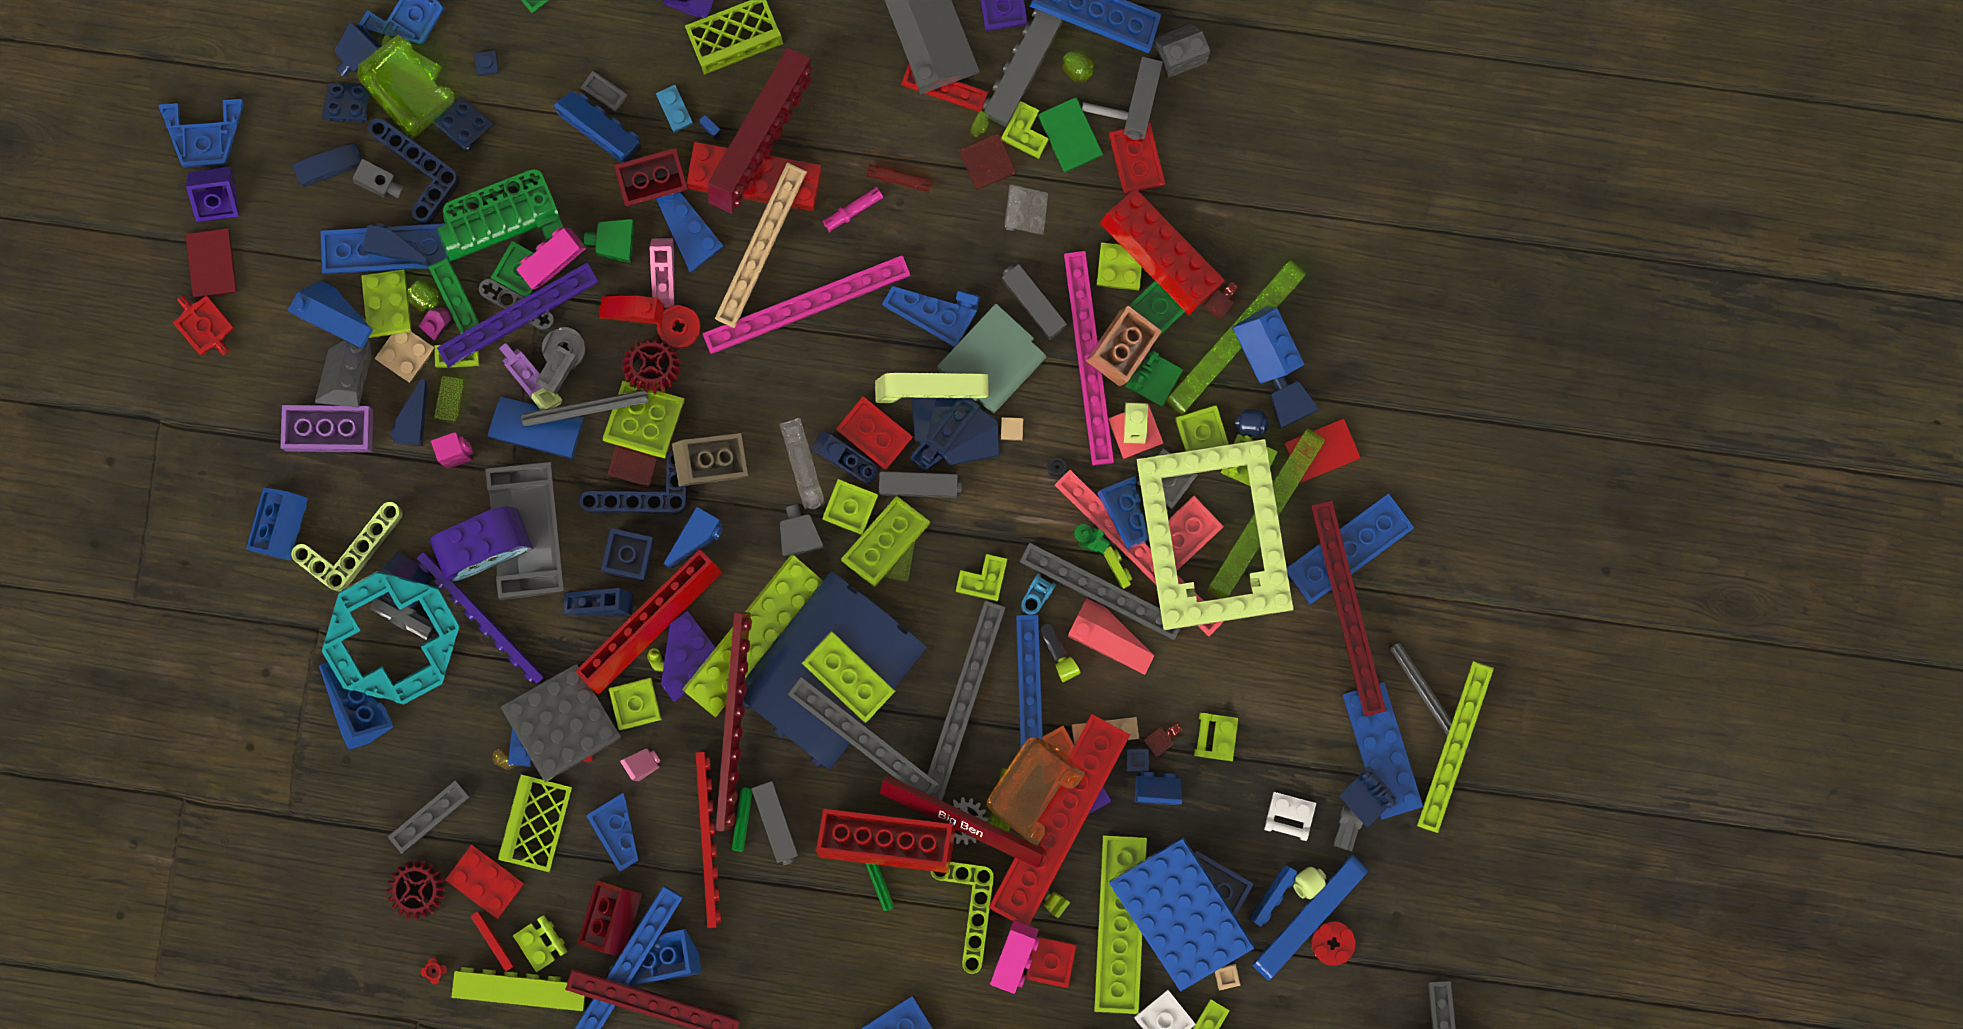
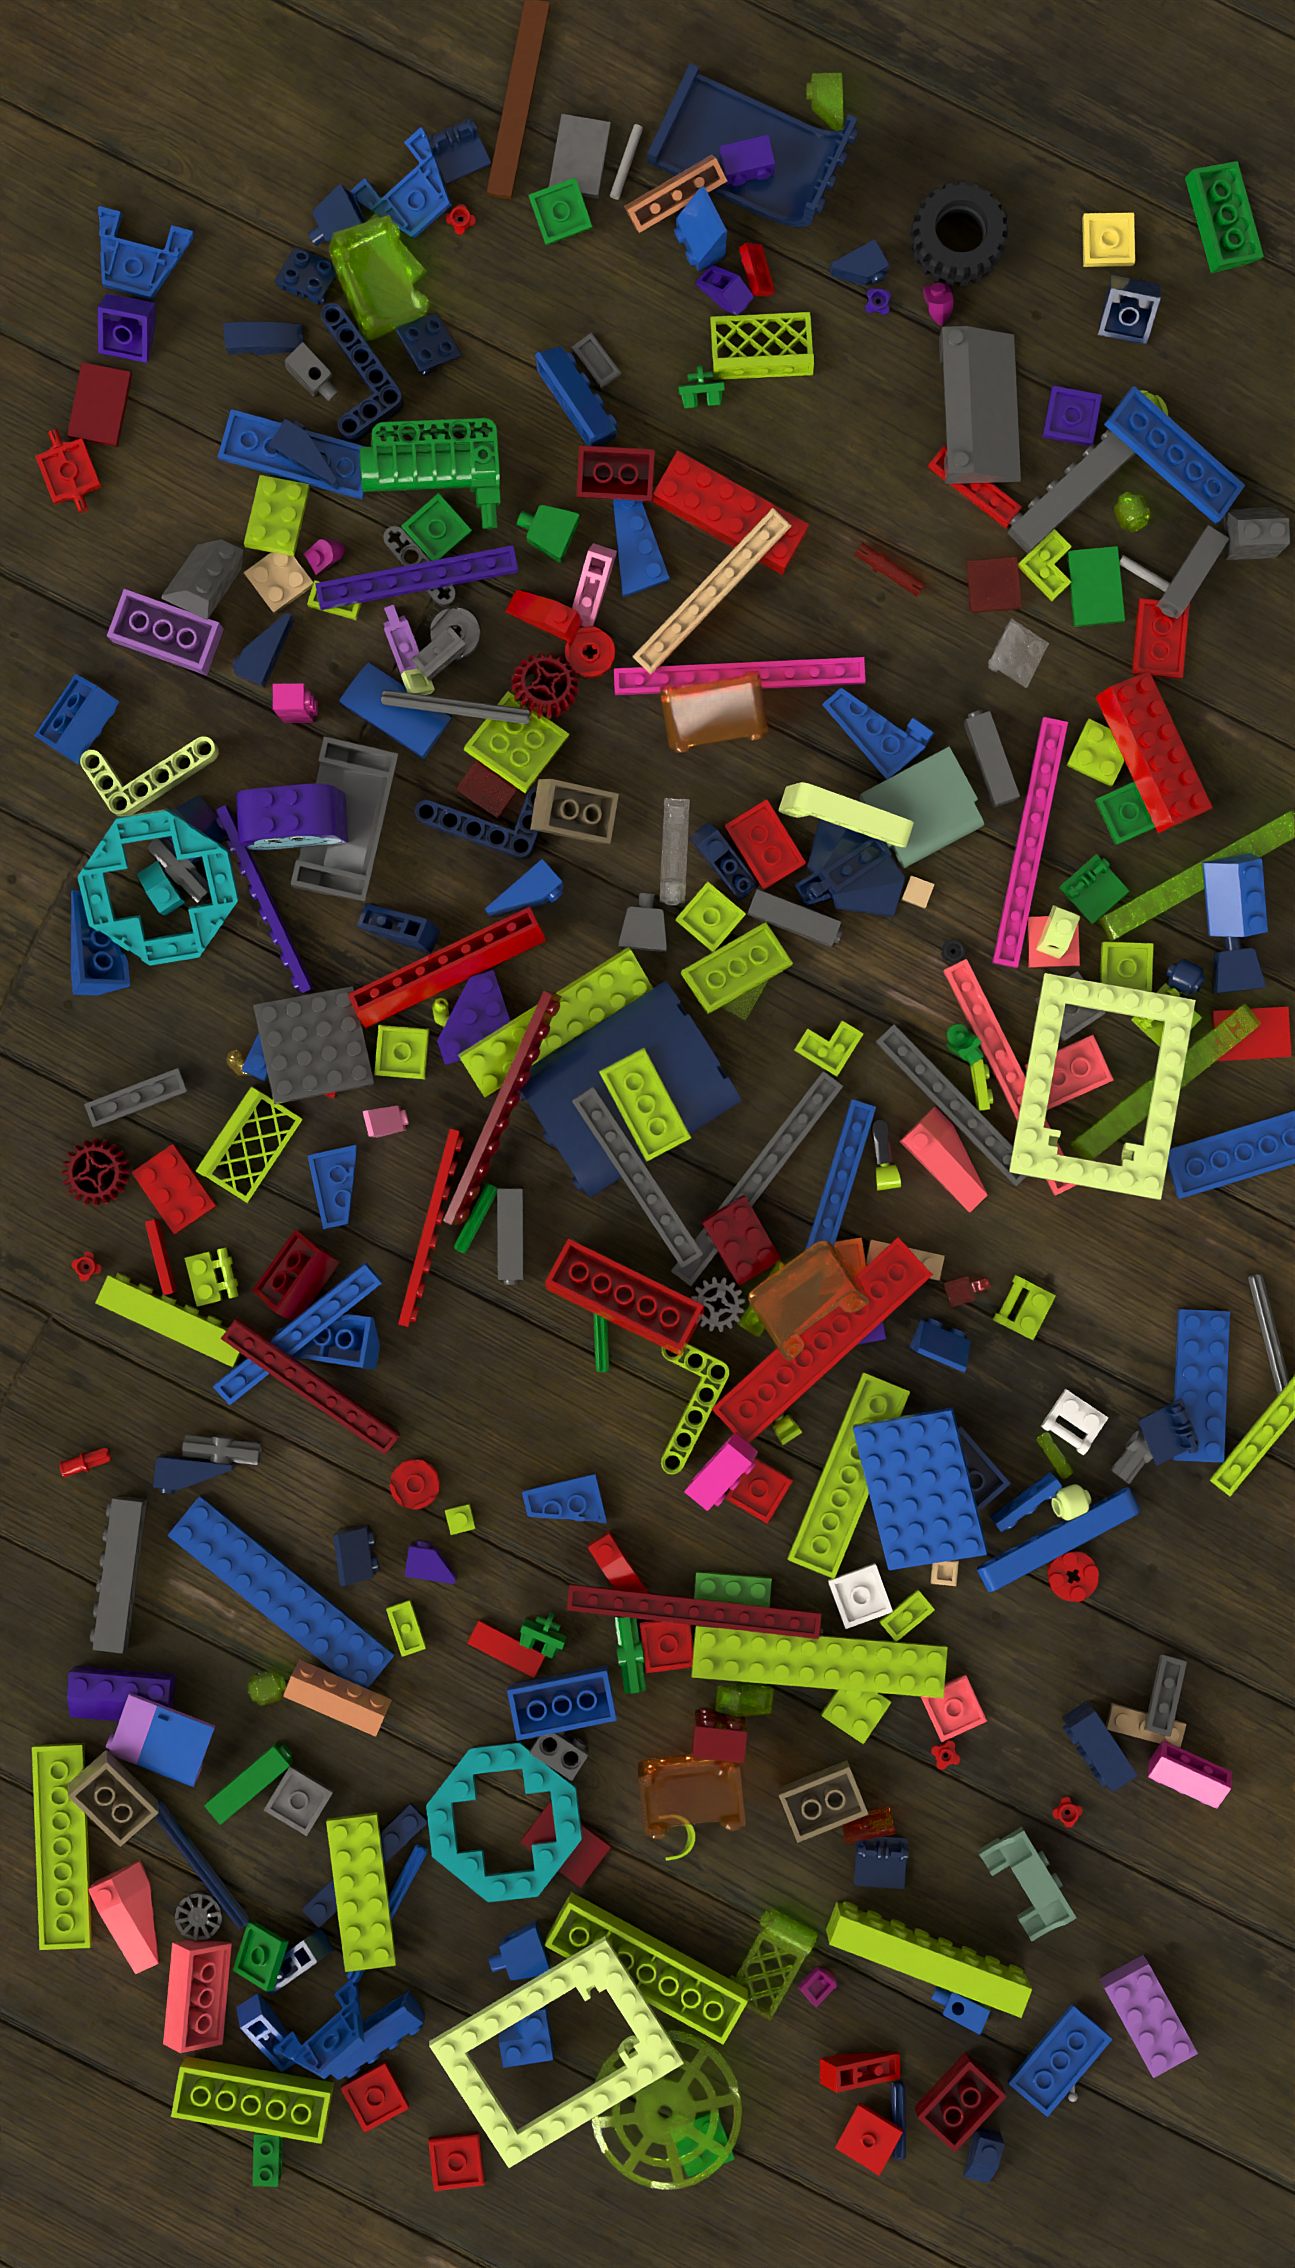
camera: 25 degrees right, 5 degrees up
blue wedge [287,281,373,349] -> none
clear neon green head [407,280,439,312] -> none
green tile [428,258,480,334] -> none
clear neon green tile [434,376,464,422] -> none
dark blue plate [474,51,499,76] -> none
dark pink brick [517,227,586,289] -> none
dark blue brick [601,528,655,582] -> none
dark azure plate [656,85,693,133] -> none
blue tile [700,115,721,139] -> none
dark red brick [708,48,812,214] -> none
dark pink pin [822,187,883,232] -> none
dark red tile [880,776,1045,868] -> none
clear neon green plate [970,111,989,138] -> none
dark azure piece [1021,573,1056,615] -> none
nougat brick [1086,306,1162,386] -> none
blue wing [1097,476,1148,549] -> none
dark blue plate [1126,749,1149,771] -> none
clear red plate [1204,282,1239,321] -> none
dark red plate [1310,501,1386,717] -> none
none -> teal slope [137,860,186,916]
none -> red plate [446,204,476,235]
none -> clear orange windscreen [659,670,768,753]
none -> green hips [678,365,725,408]
none -> dark red plate [701,1195,781,1286]
none -> clear neon green axle [1036,1432,1073,1479]

